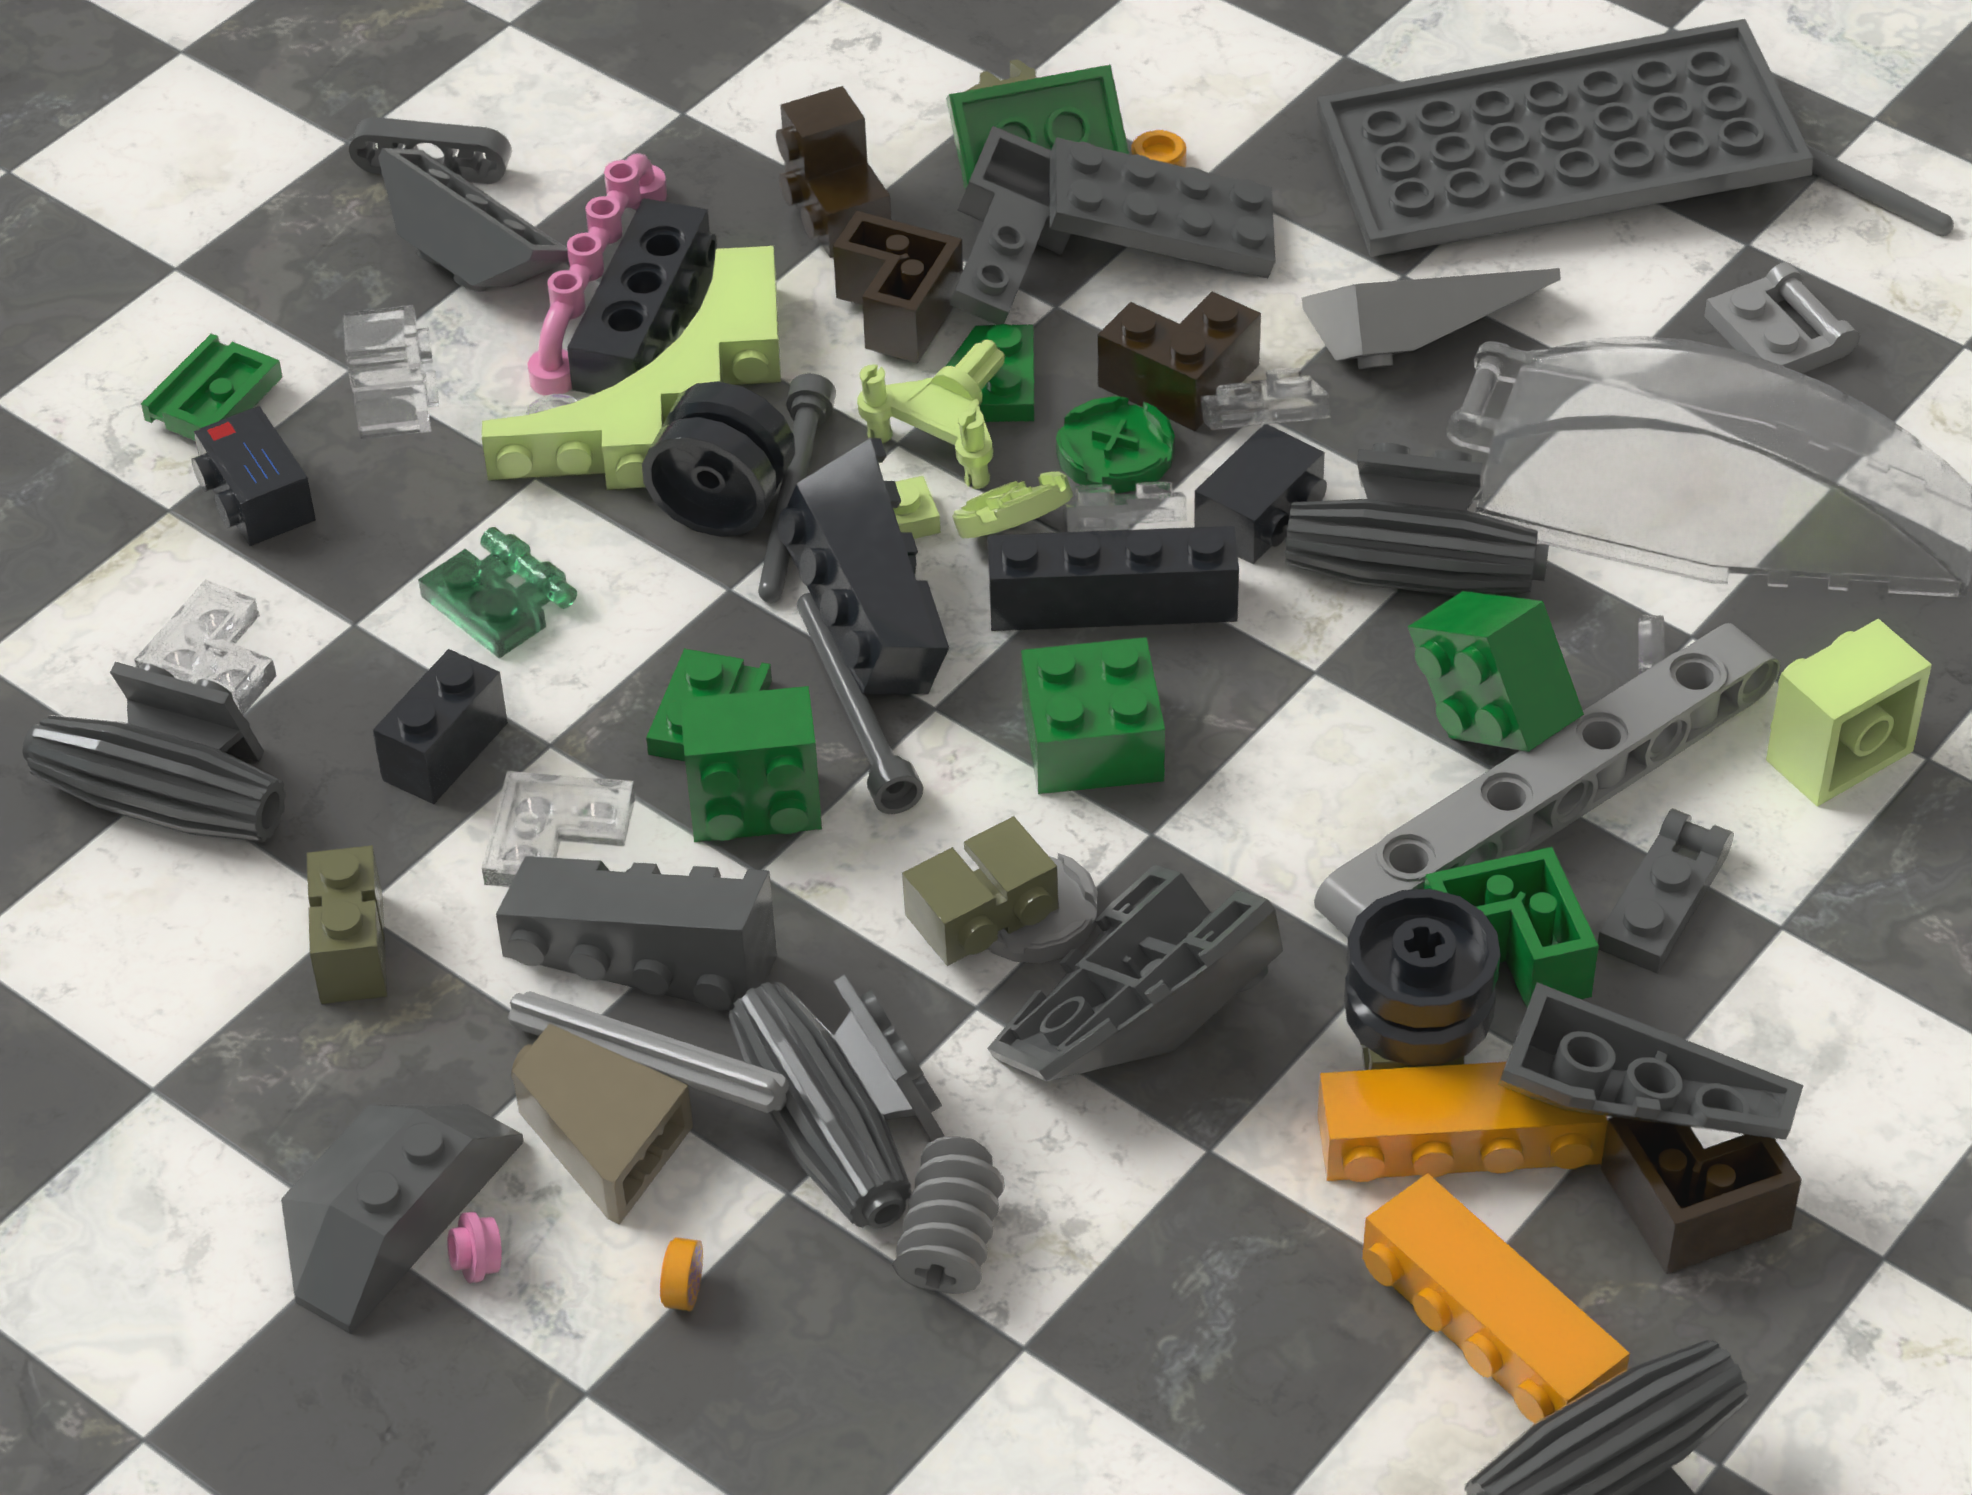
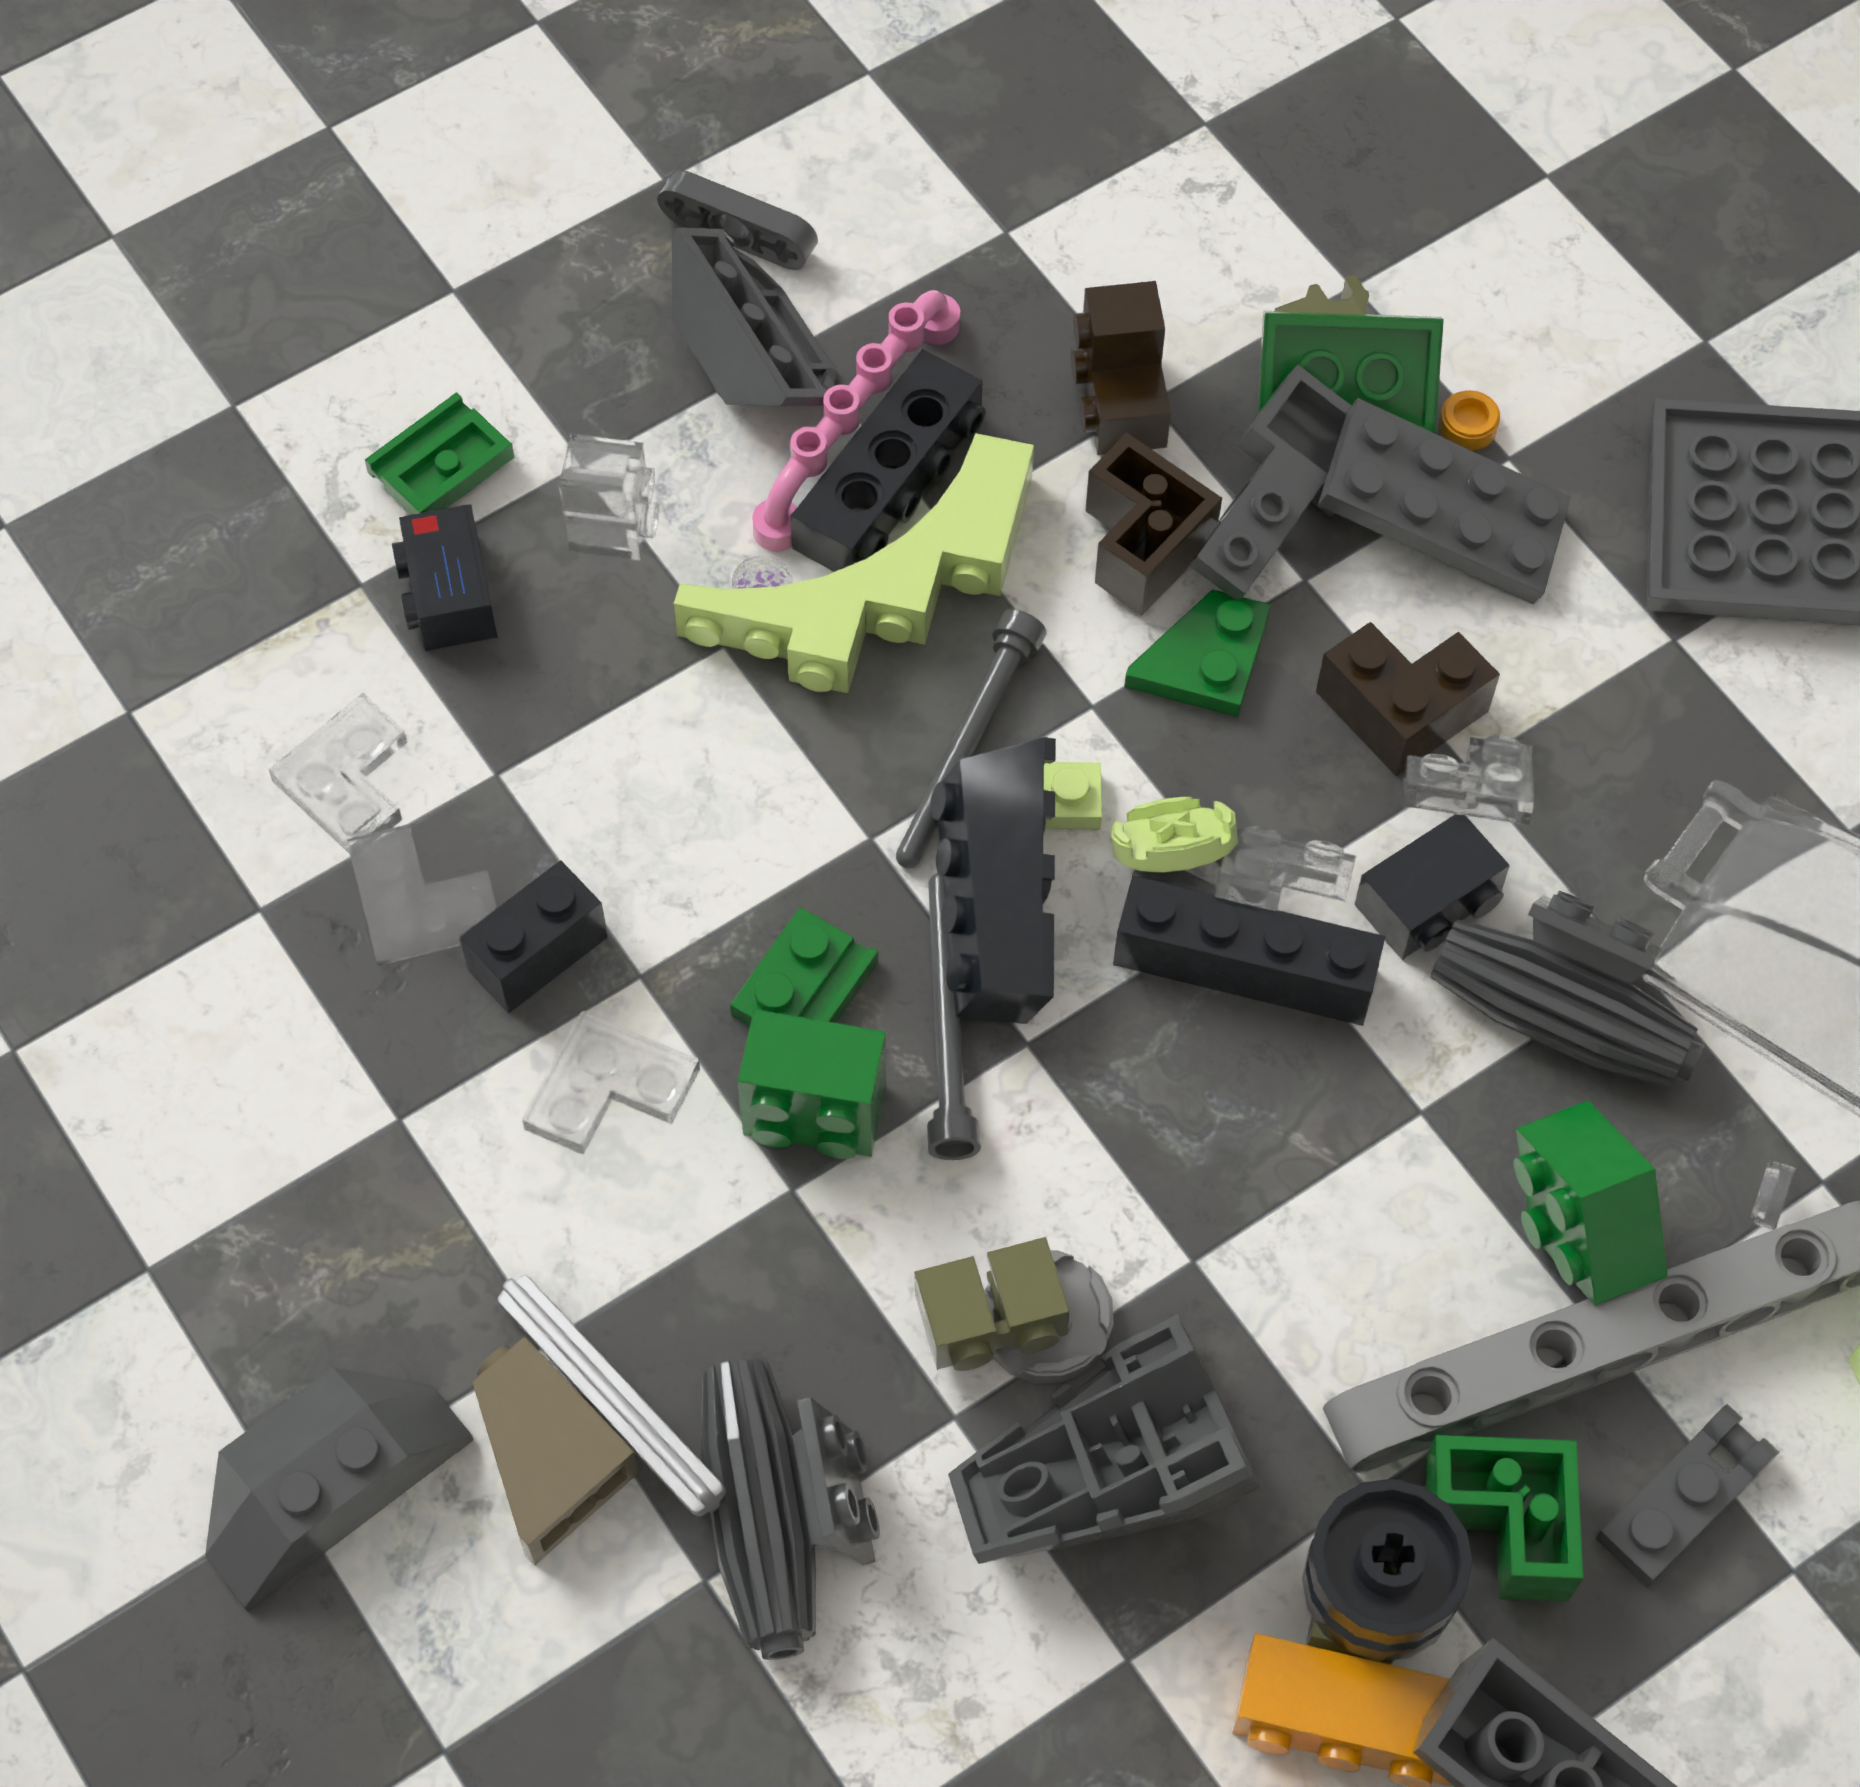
camera: 15 degrees right, 15 degrees up
dark grey plate [22,662,286,842] -> none
olive piece [307,845,387,1004] -> none
clear green plate [418,527,577,658] -> none
bright pink plate [447,1212,502,1283] -> none
dark grey wedge [496,856,777,1011] -> none
black wheel [642,381,795,537] -> none
light orange tile [660,1237,703,1311] -> none
yellowish green axle [857,340,1005,489] -> none
light grey piece [892,1136,1005,1293] -> none
green brick [1021,637,1165,794] -> none
green tile [1056,396,1175,494] -> none
light grey wedge [1302,268,1561,369] -> none
none -> clear plate [346,824,497,966]

